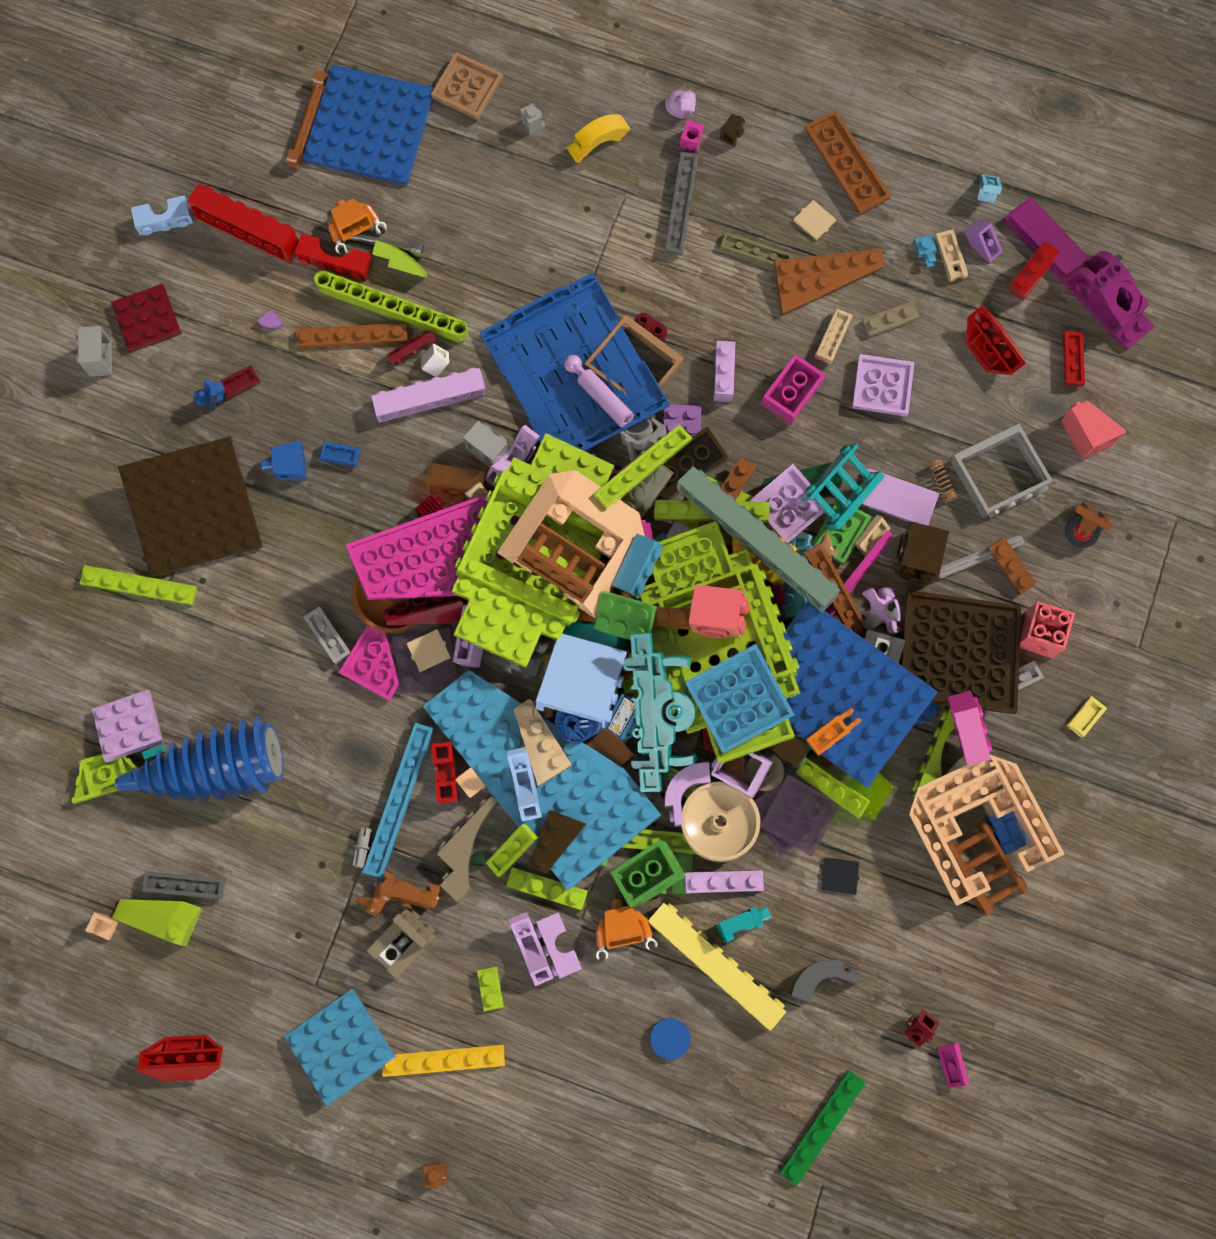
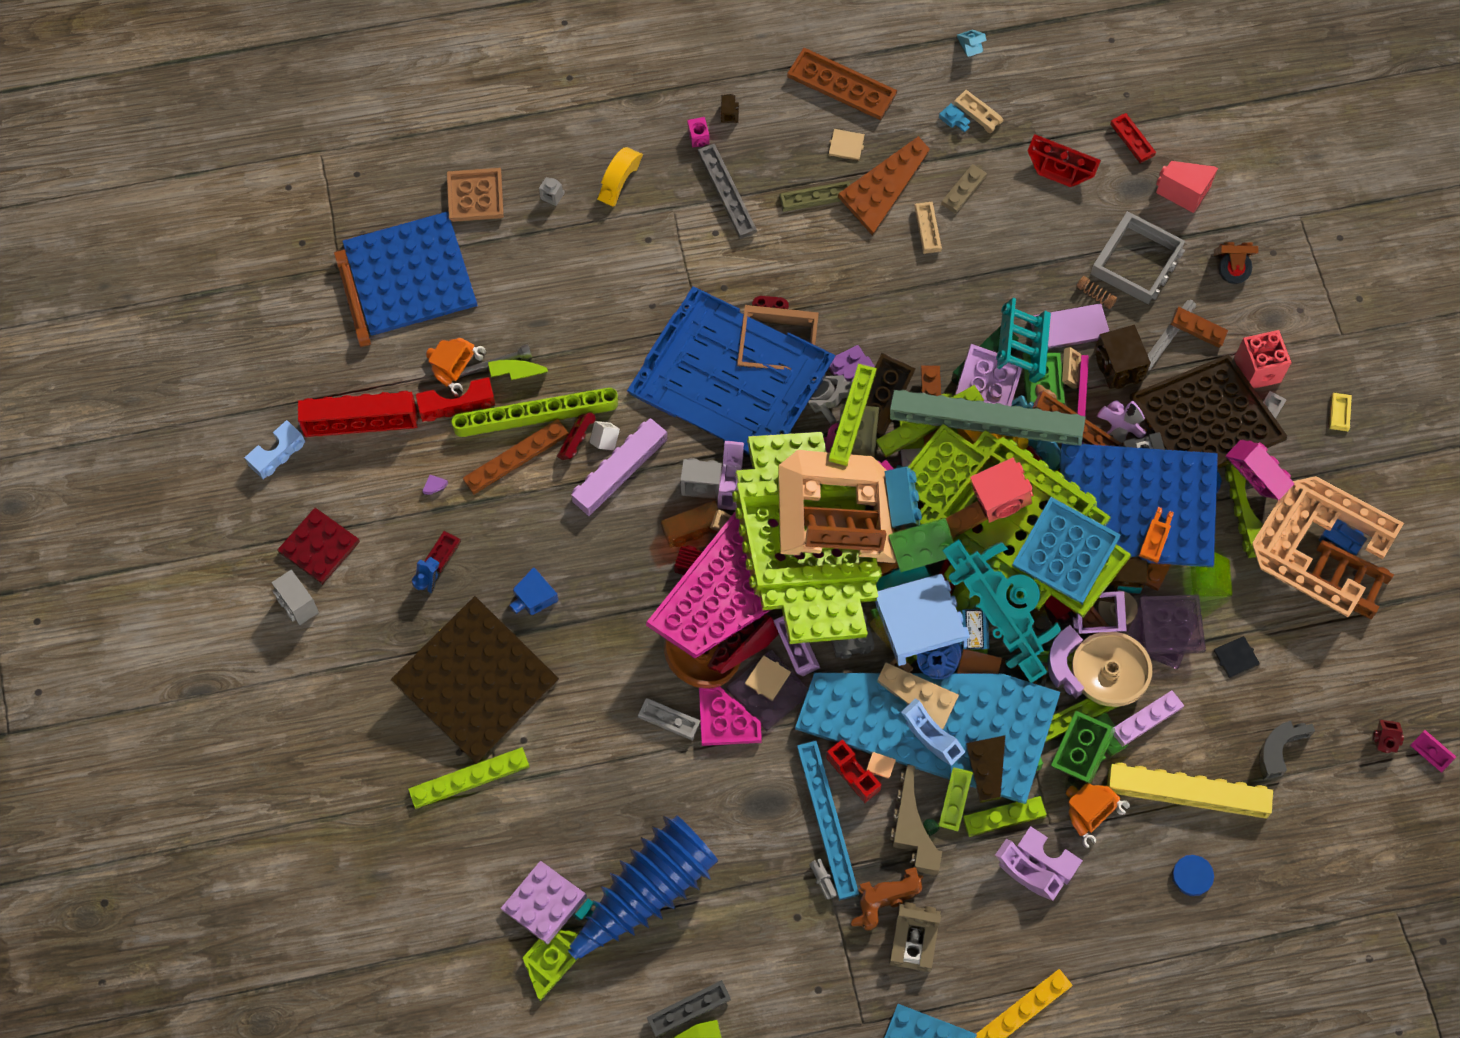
camera: 30 degrees left, 10 degrees down
blue plate [319,441,361,468] -> none
lime plate [477,967,504,1011] -> none
lavender piece [564,355,634,427] -> none
lavender hair [665,90,696,119] -> none
lavender arch [713,341,735,402] -> none
teal hips [715,906,771,944] -> none
dark pink brick [761,354,826,425] -> none
green plate [779,1070,866,1186] -> none
lime plate [796,757,870,818] -> none
lavender plate [852,354,915,417] -> none
medium lavender slope [964,219,1003,263] -> none
magenta piece [1003,197,1155,351] -> none
red brick [1009,241,1060,301] -> none

